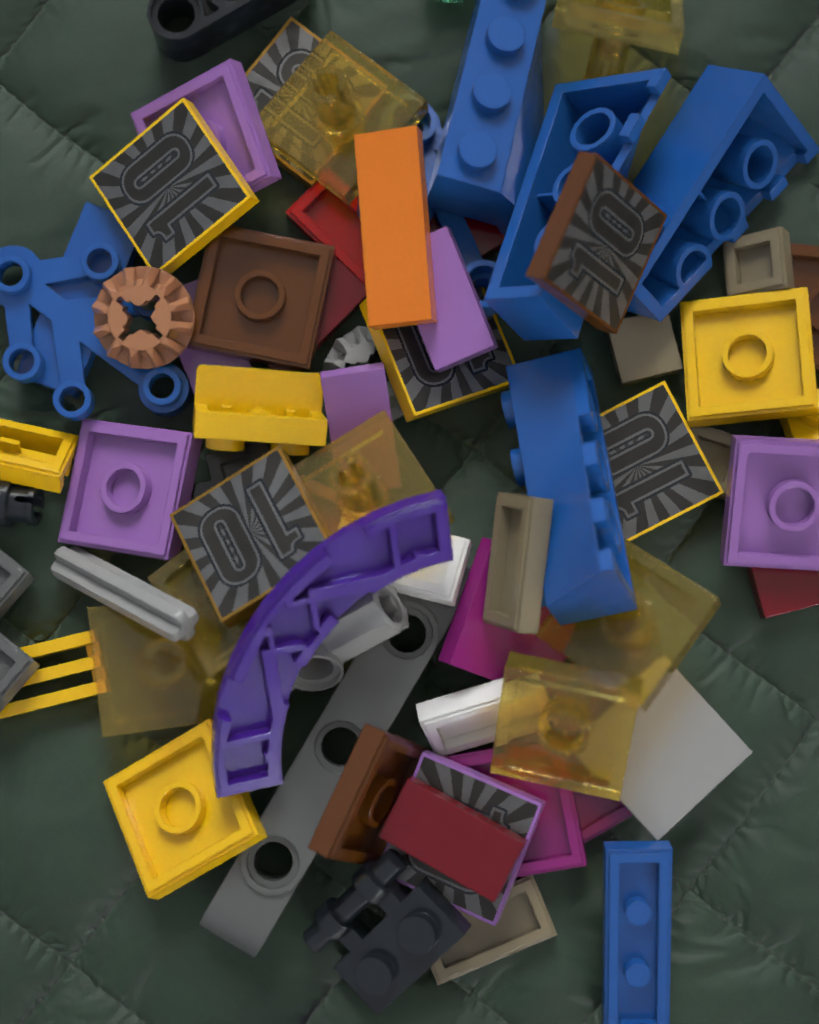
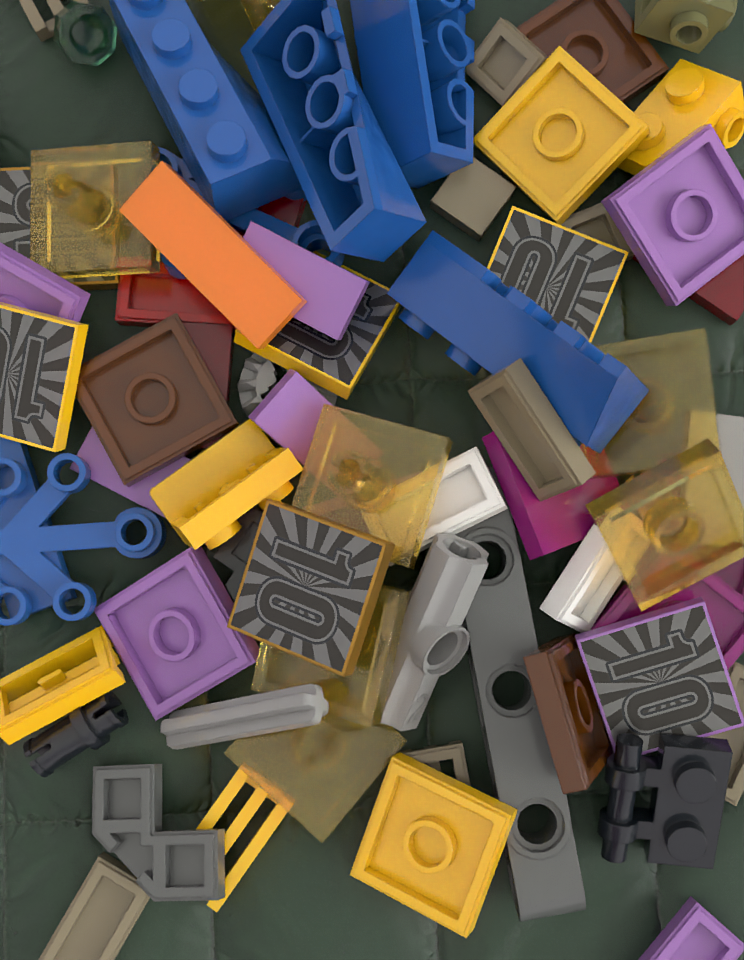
camera: 40 degrees left, 0 degrees up
nougat gear [91,266,195,369] -> none
dark purple tile [211,489,454,798] -> none
dark red tile [378,776,528,902] -> none
tile [525,151,667,334] -> none

